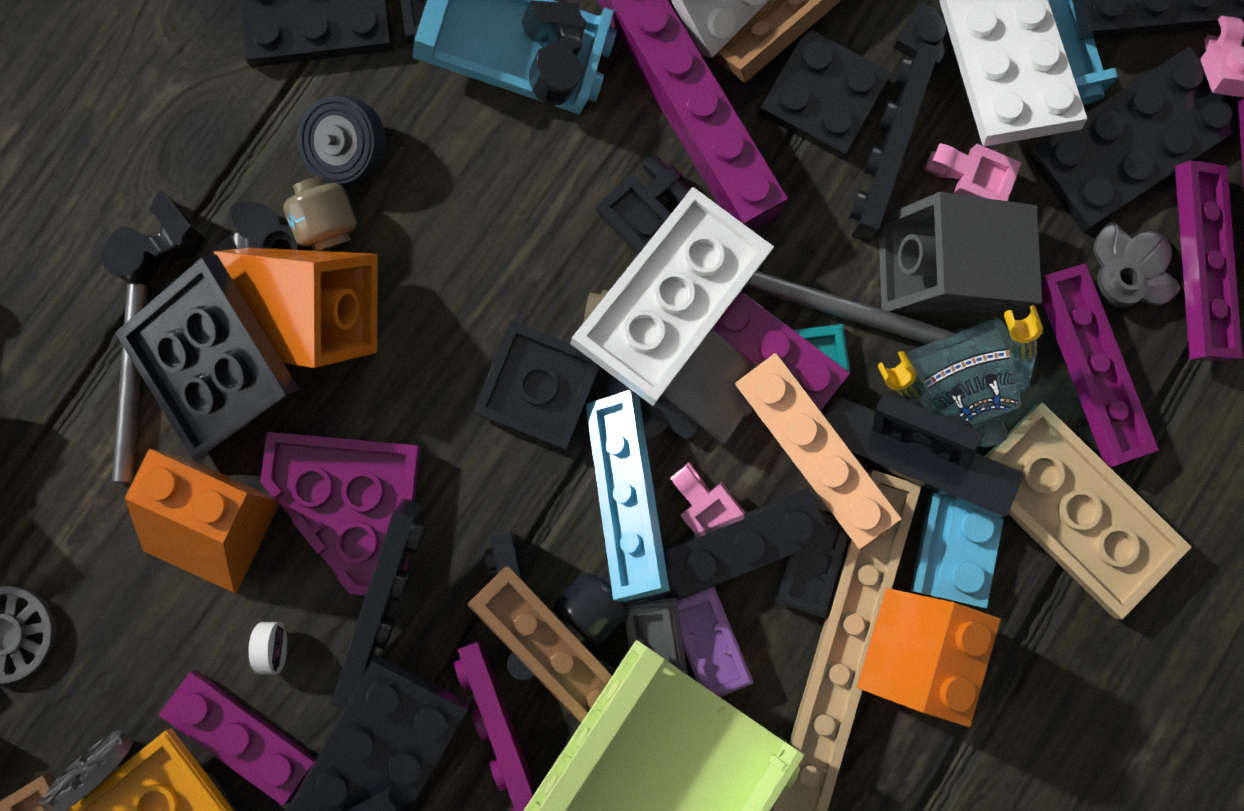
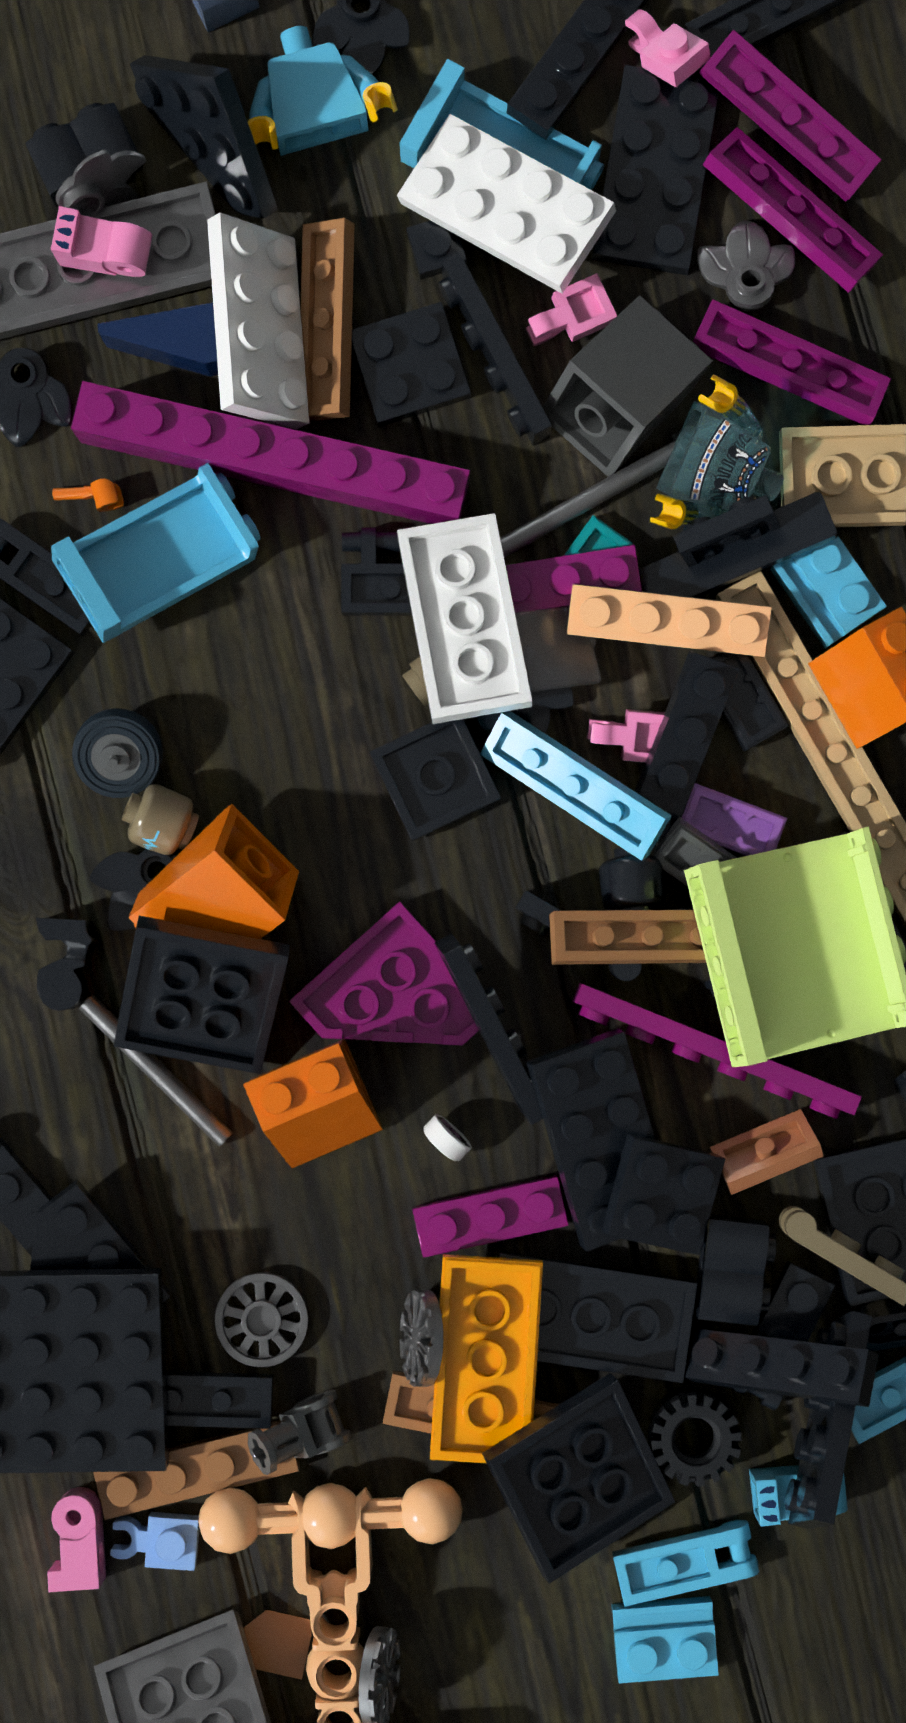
camera: 45 degrees left, 5 degrees up
black leg [522,0,587,106] -> none

